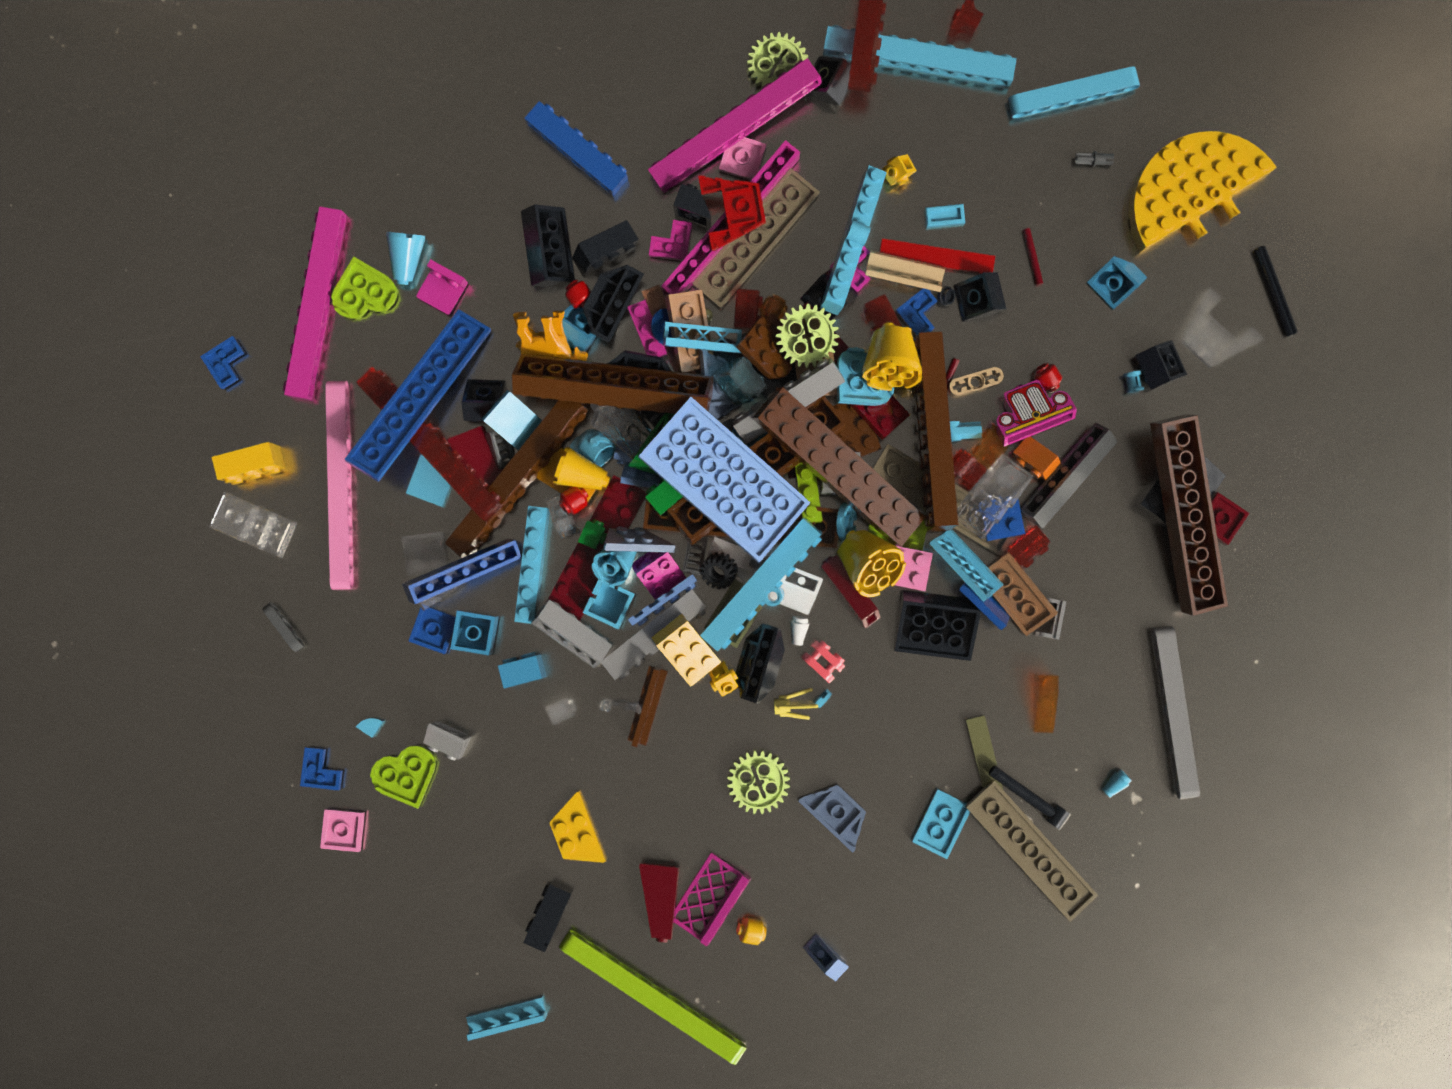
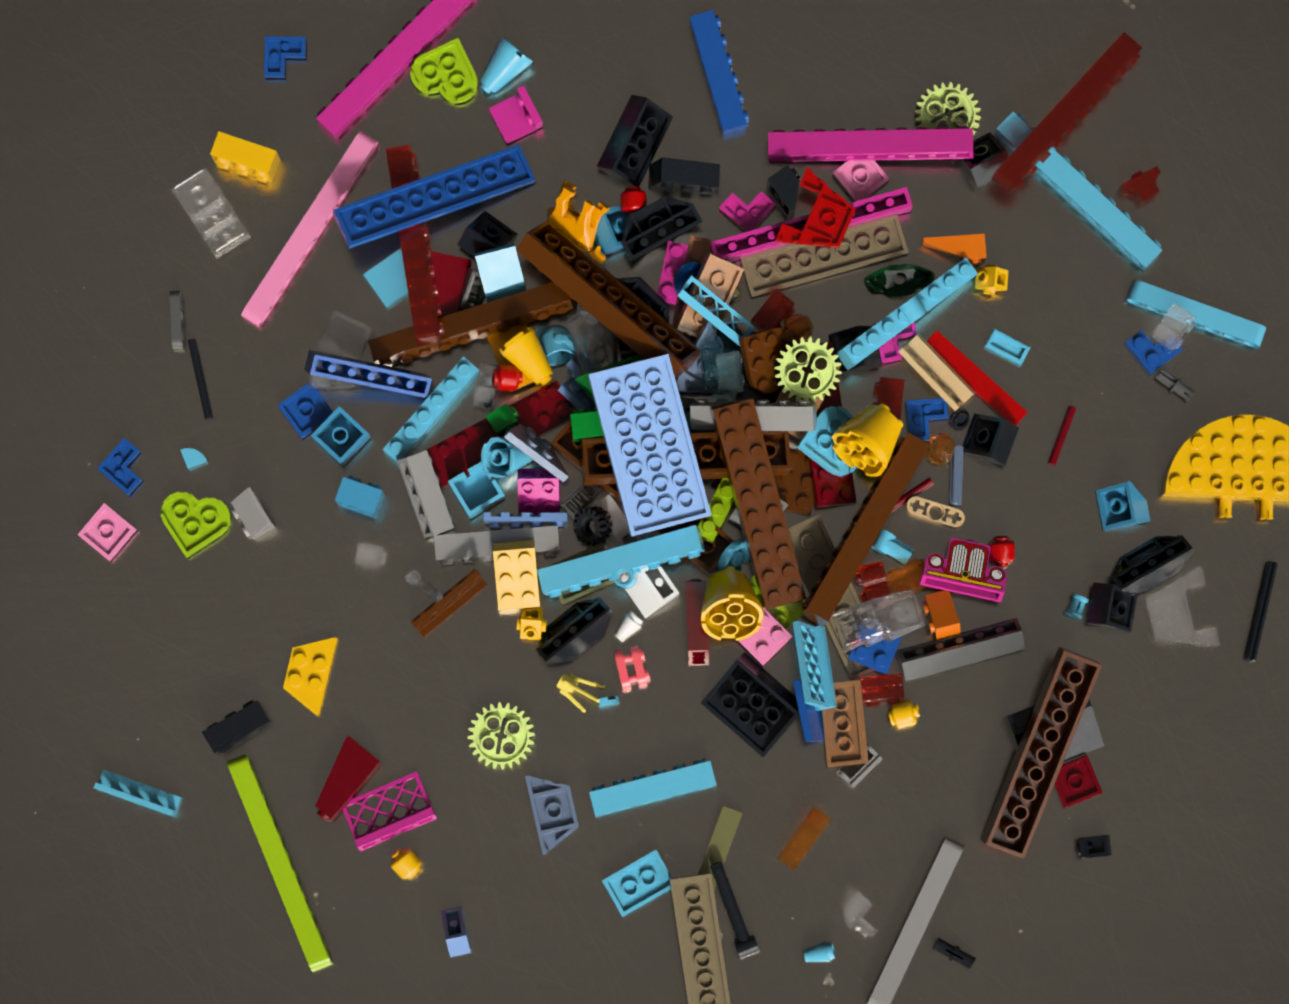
camera: 30 degrees right, 5 degrees down
none -> black bar [188,339,213,420]
none -> medium azure brick [589,758,716,817]
none -> clear brick [843,891,877,938]
none -> dark green piece [864,264,935,296]
none -> yellow head [888,699,920,729]
none -> orange slope [922,234,987,266]
none -> clear orange head [926,433,955,465]
none -> black pin [933,937,976,969]
none -> sand blue axle [950,445,964,506]
none -> black bracket [1077,835,1112,858]
none -> black wedge [1112,535,1194,593]
none -> blue plate [1125,330,1183,375]
none -> clear piece [1149,303,1196,351]

